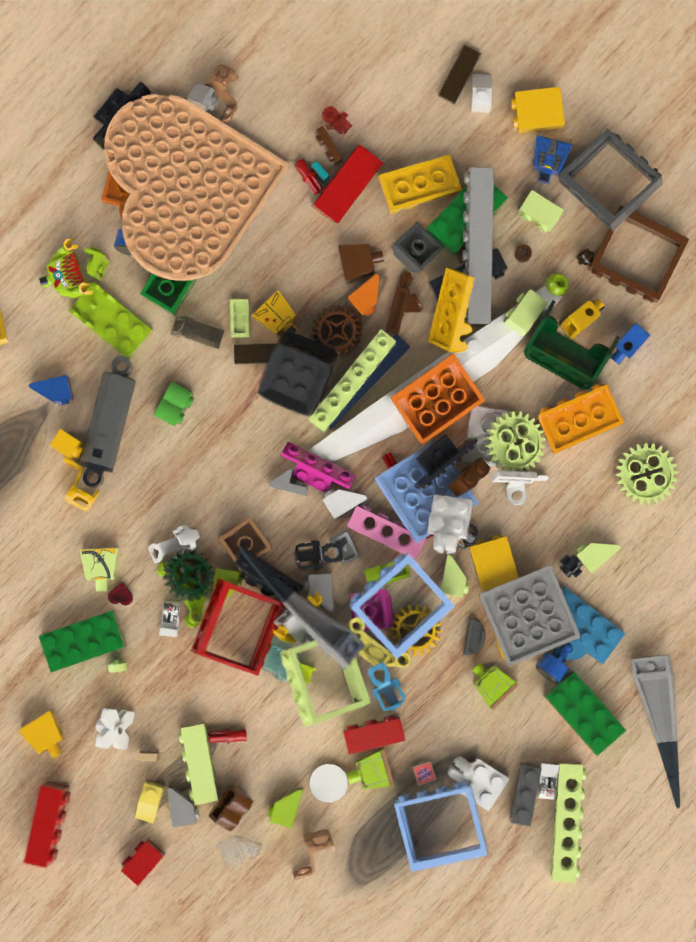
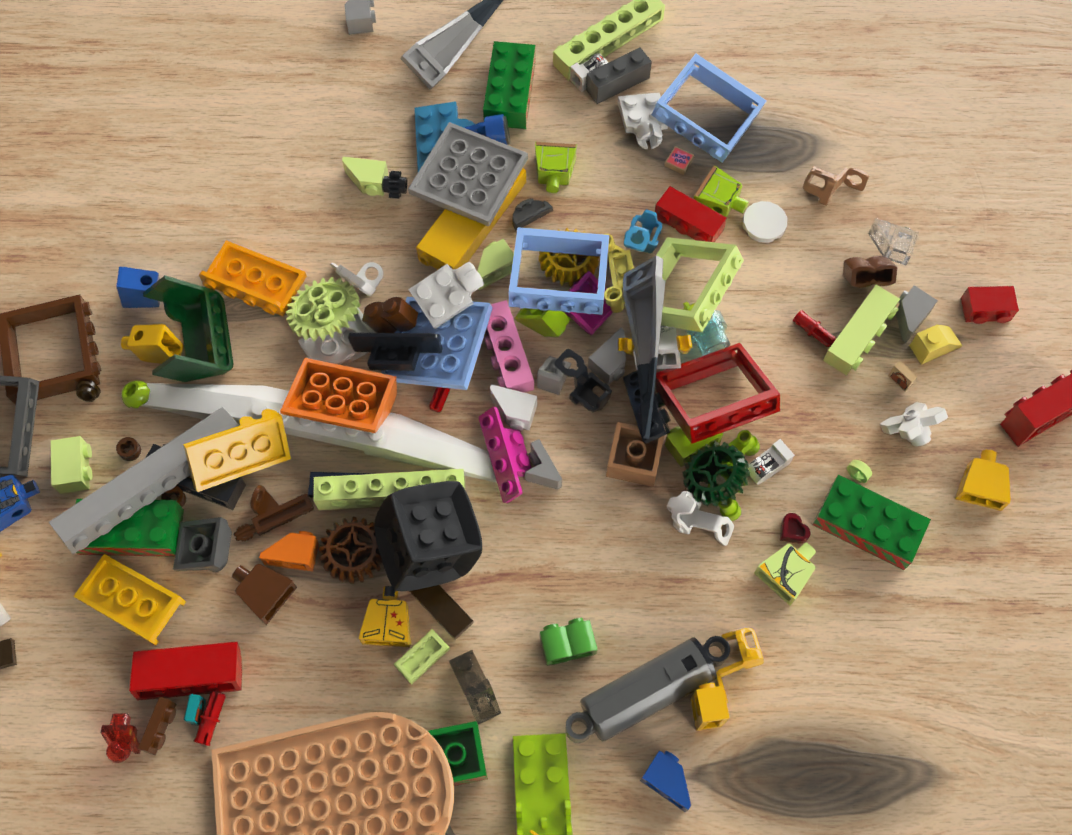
camera: 135 degrees left, 20 degrees down
lime slope [267,788,303,829] -> none
yellowish green brick [504,289,548,337] -> none
yellowish green gear [615,443,678,505] -> none

